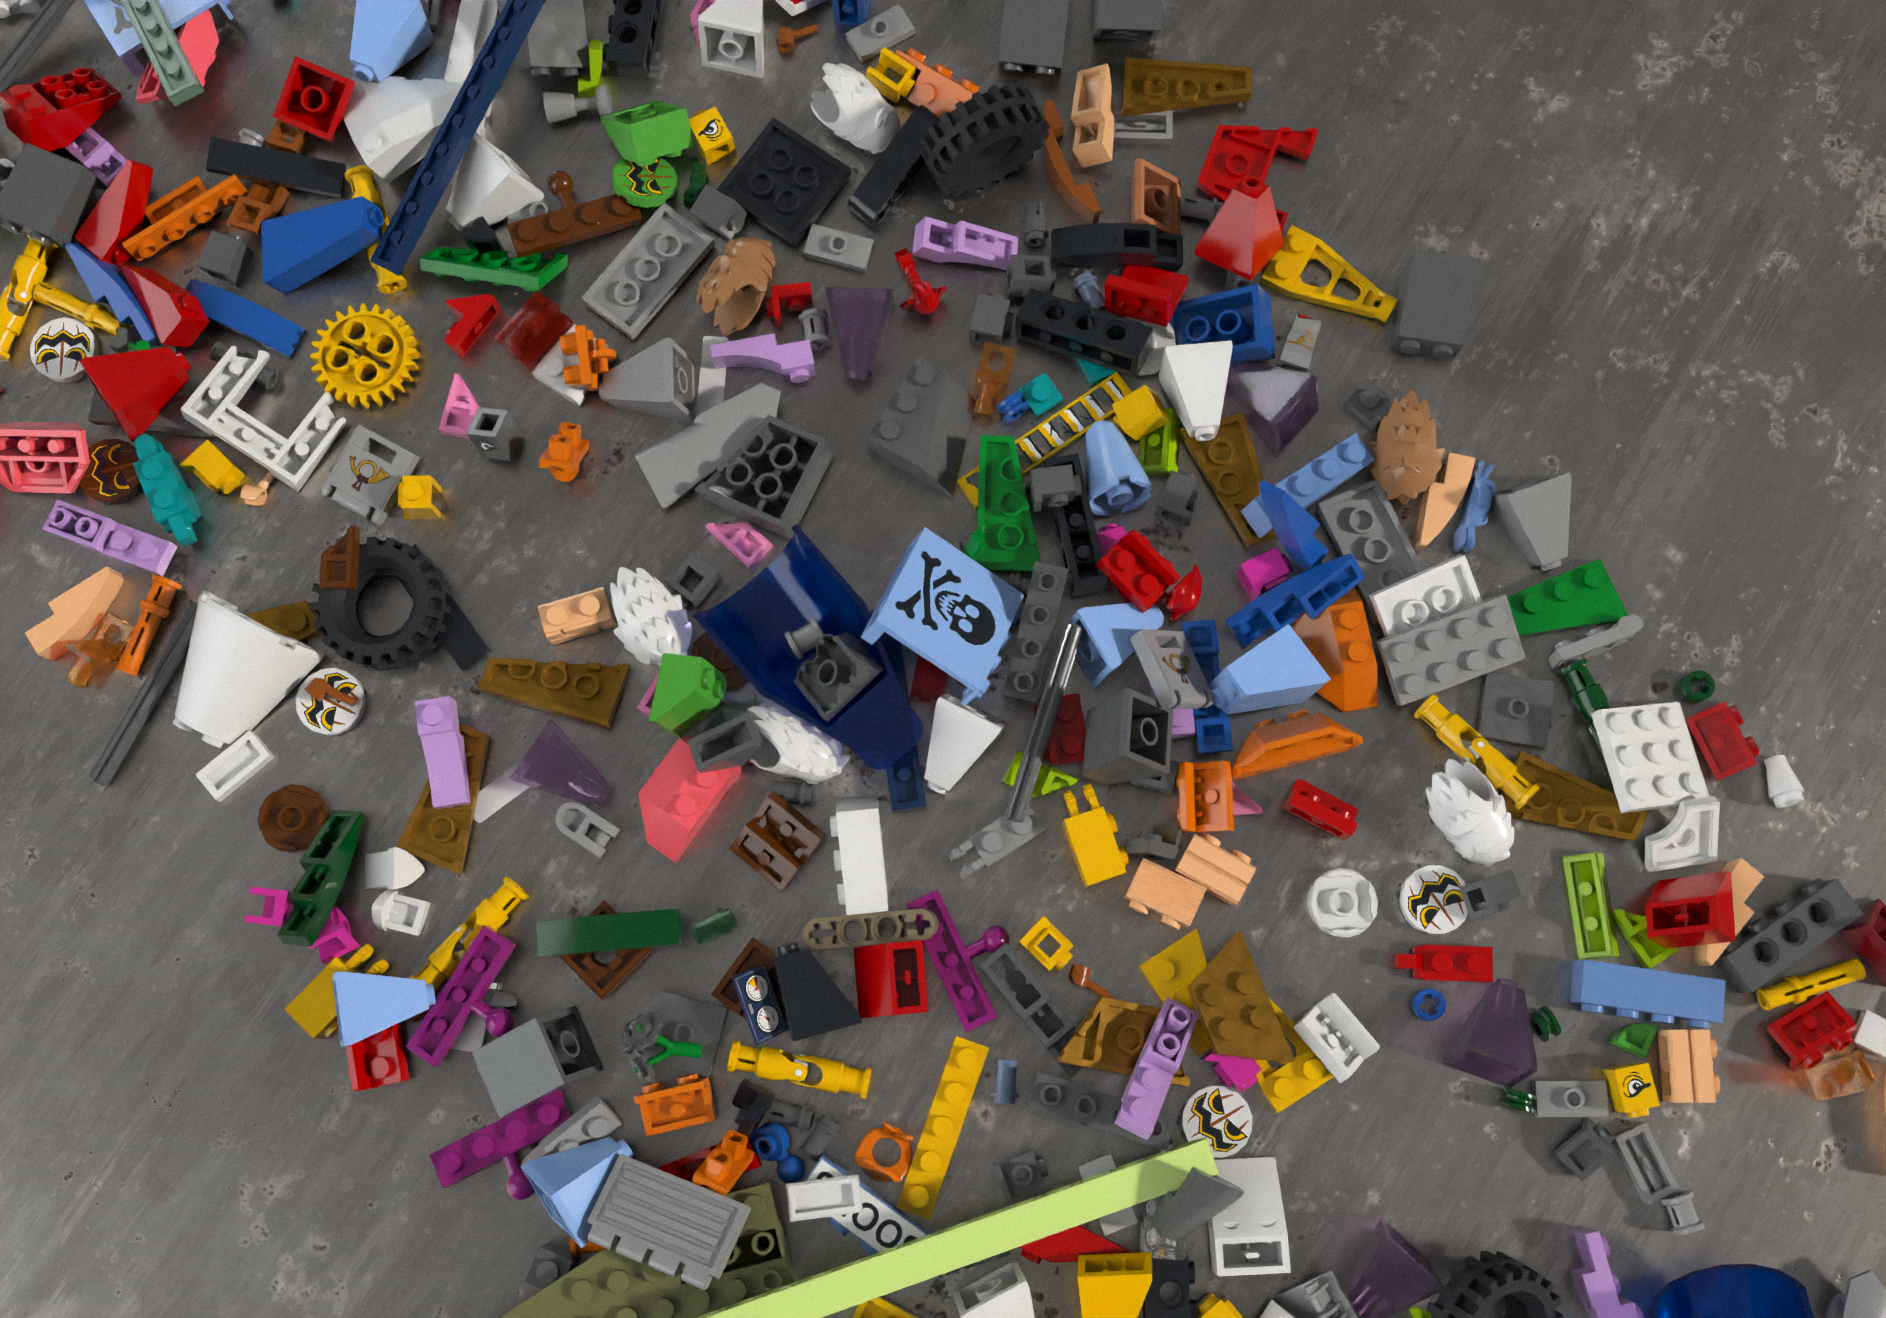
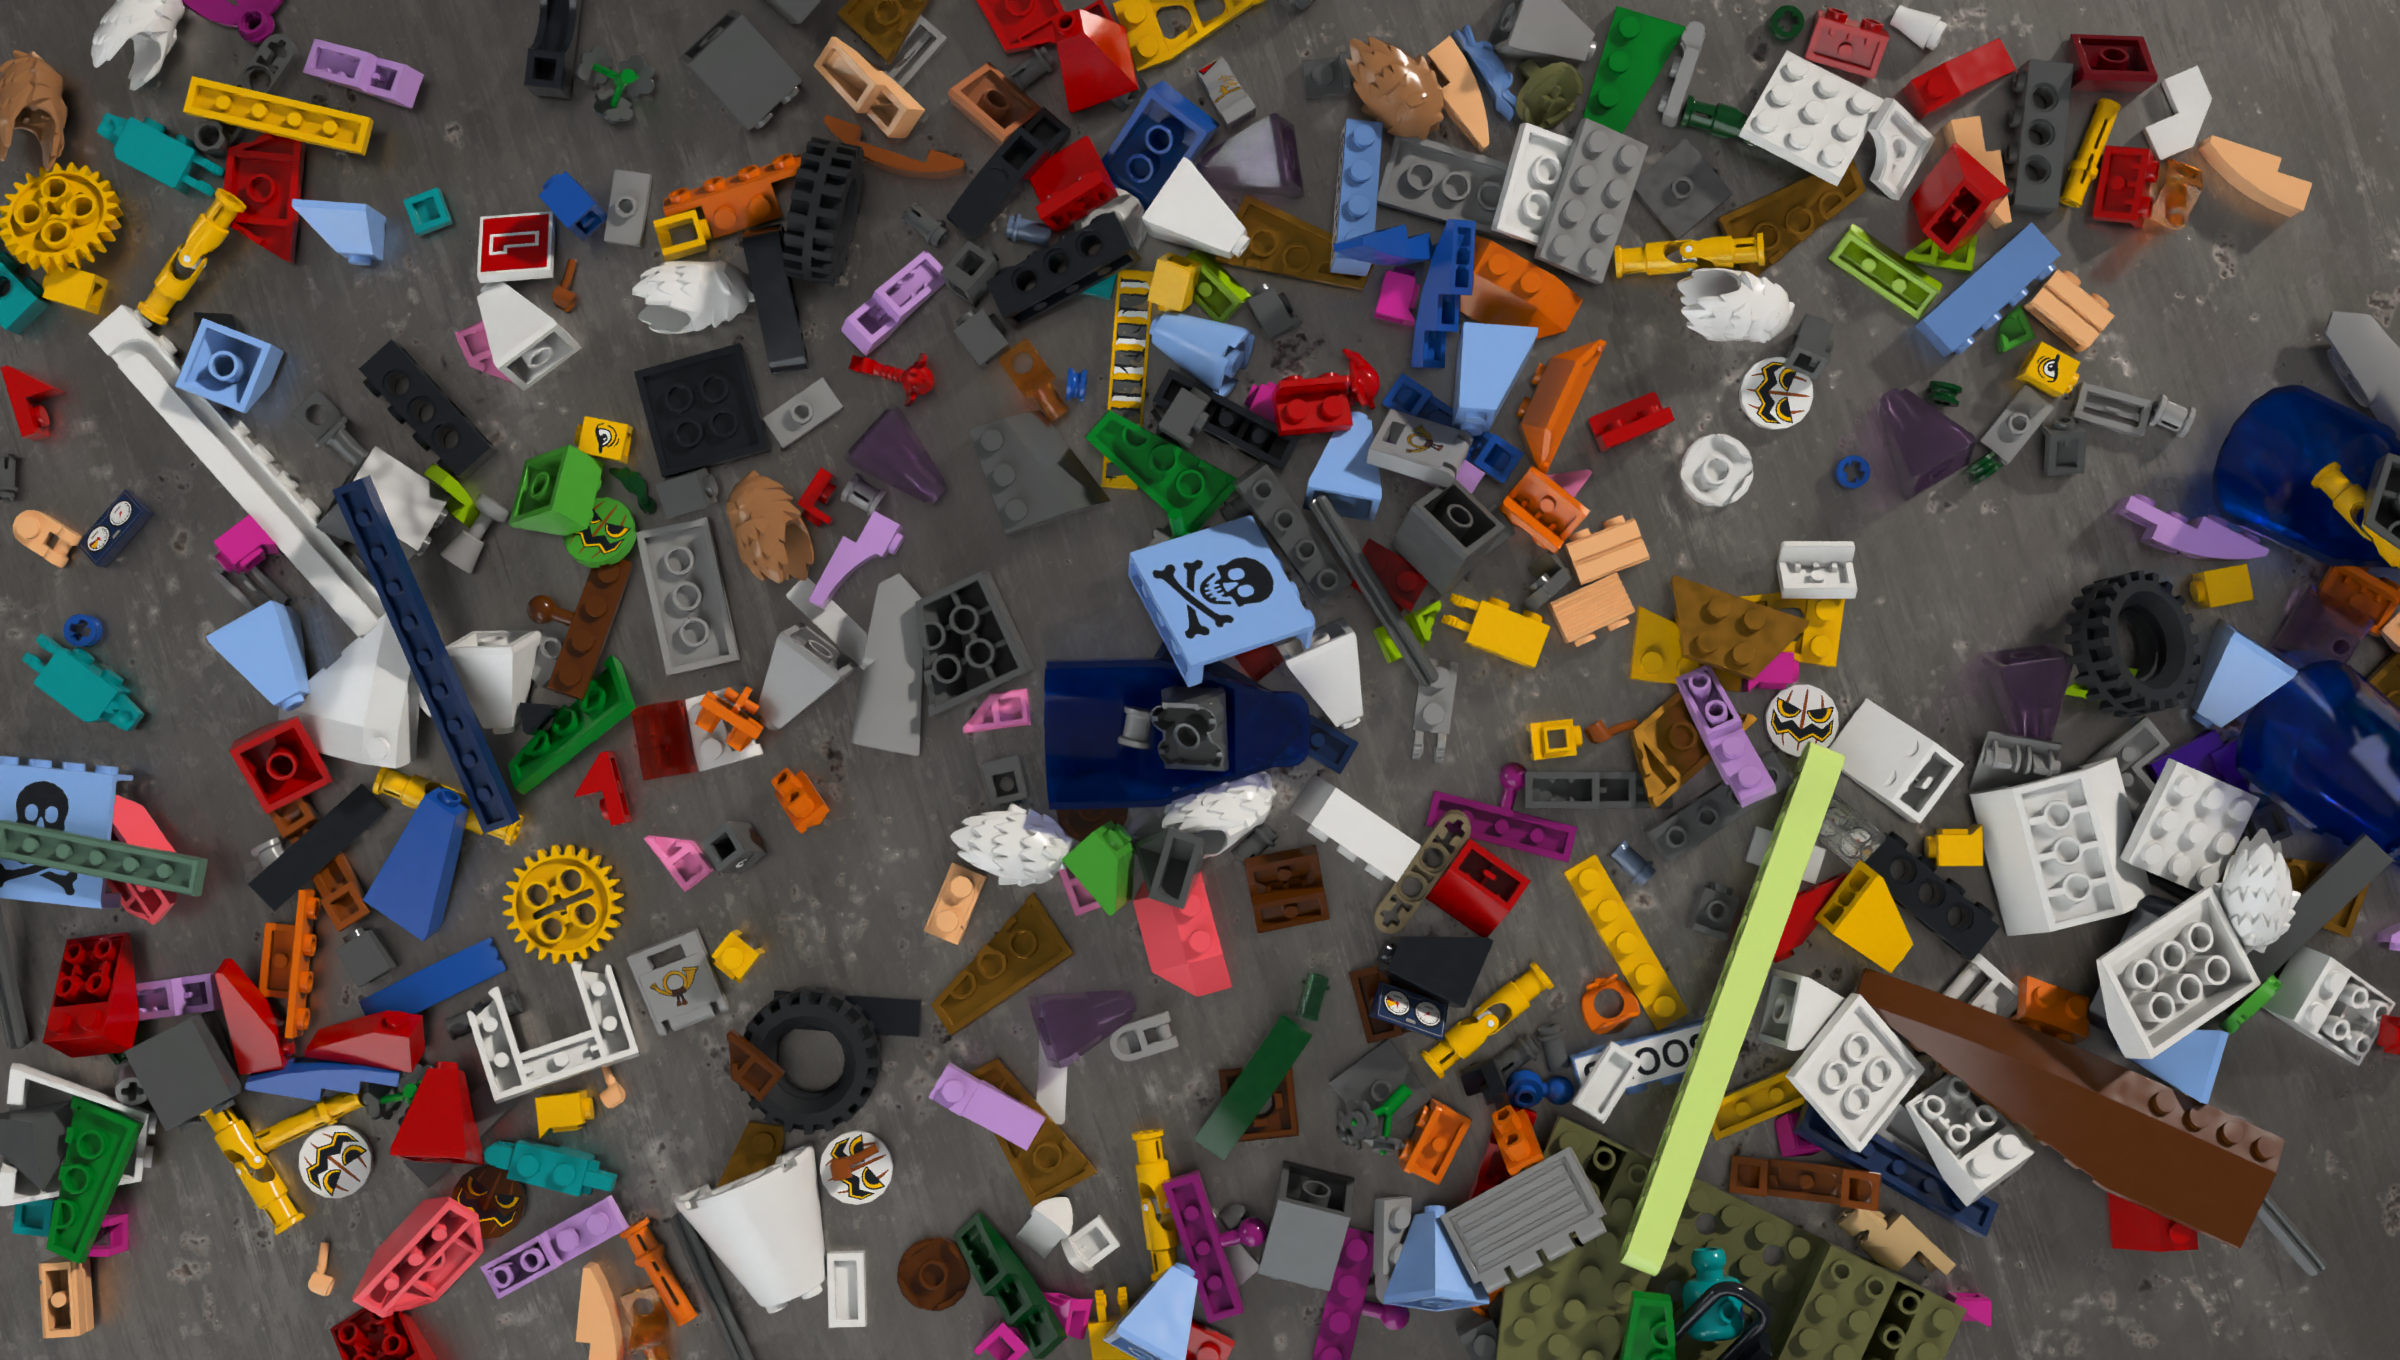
camera: 50 degrees left, 10 degrees up
teal plate [1018,372,1064,419] -> none
dark grey slope [1149,1166,1245,1242] -> none
red hinge [1393,945,1493,983] -> none
none -> olive tile [1516,58,1584,129]
none -> red slope [1902,38,2017,121]

